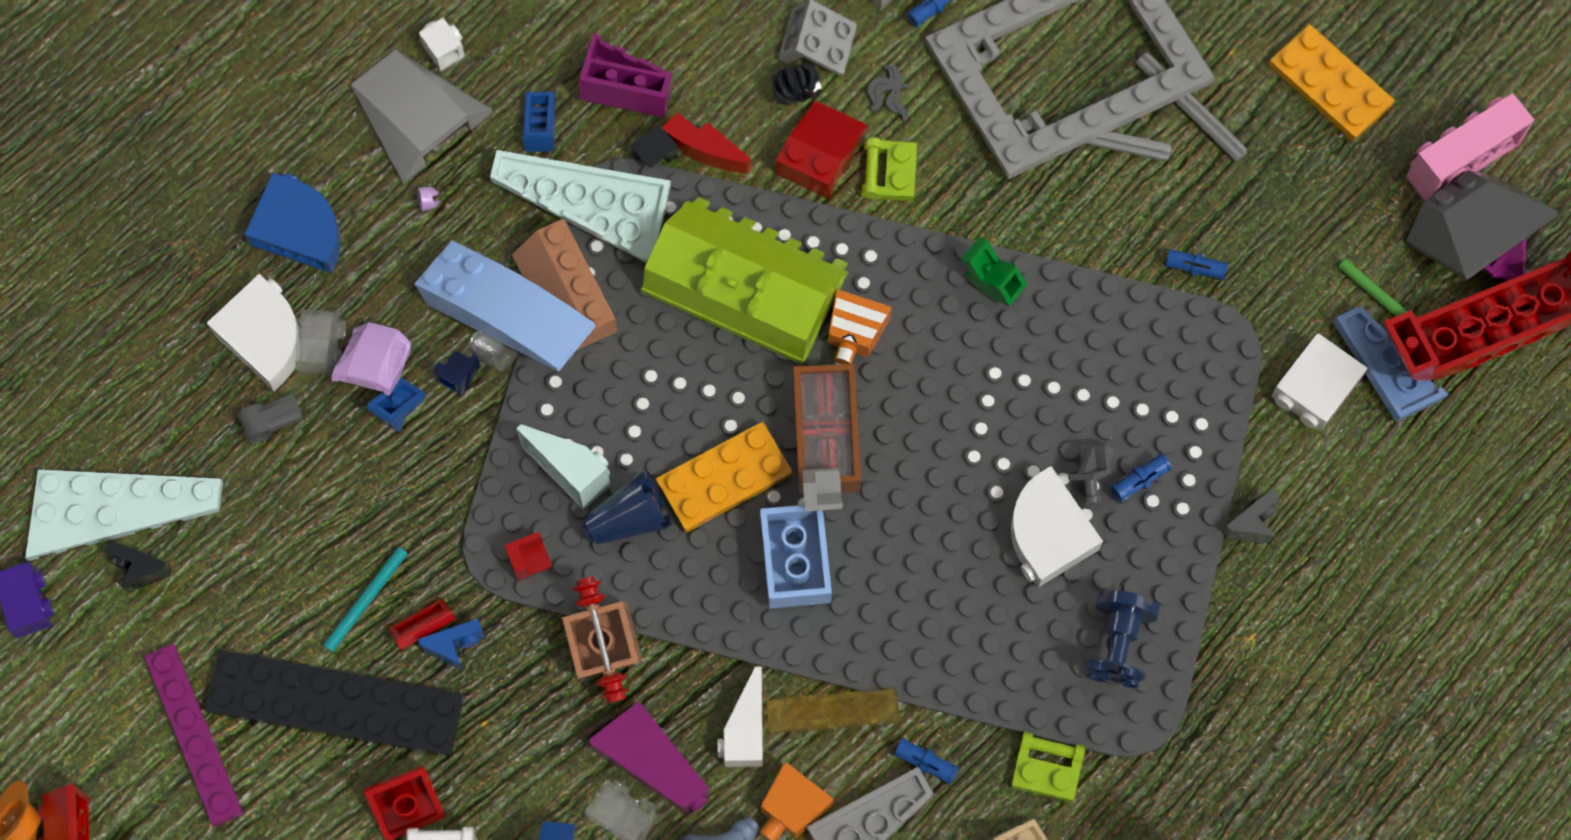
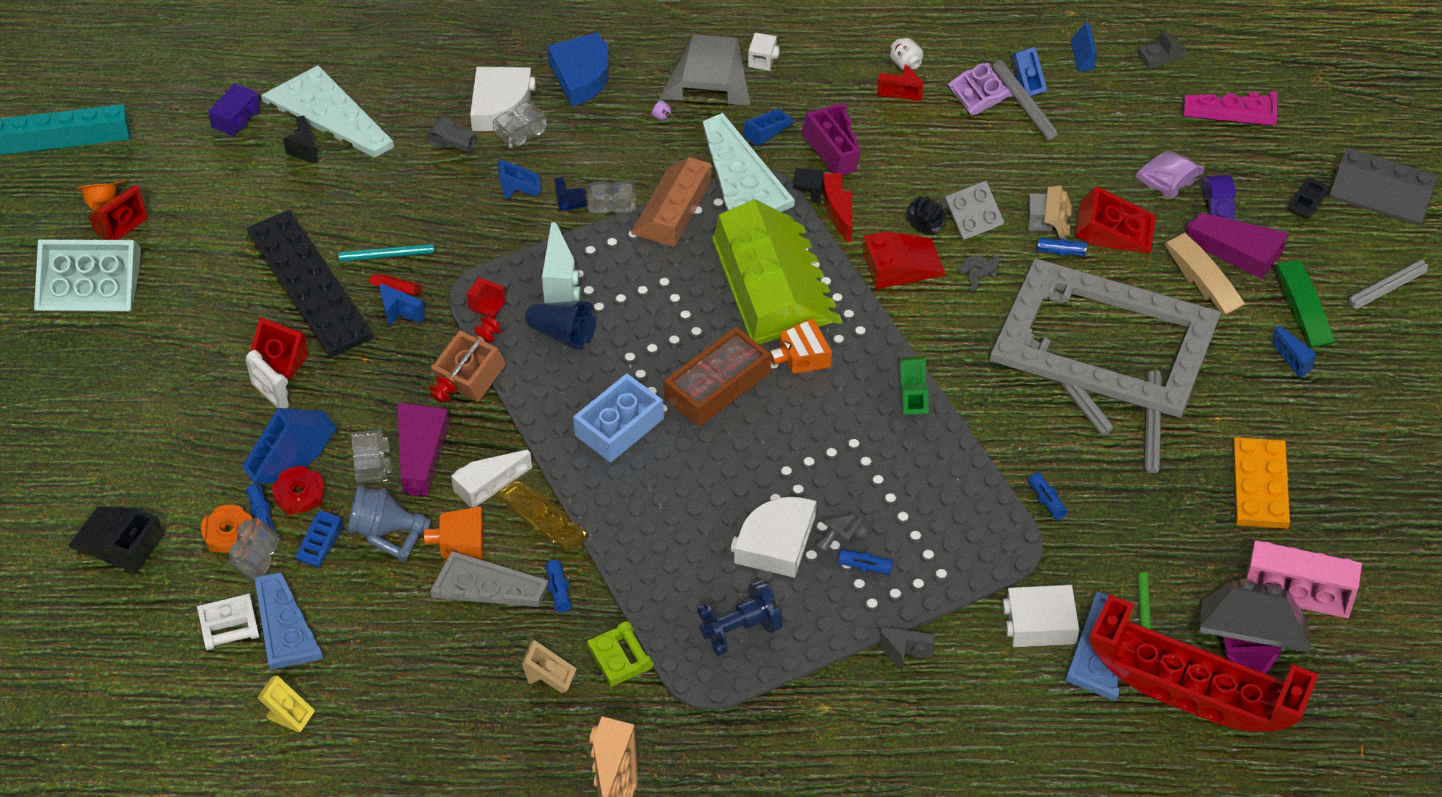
camera: 50 degrees right, 20 degrees down
magenta plate [144,644,244,827] -> none
lavender slope [332,322,411,396] -> none
light blue slope [415,240,596,372] -> none
light orange plate [656,422,793,533] -> none
light grey panel [802,468,843,512] -> none
lime plate [861,137,917,201] -> none

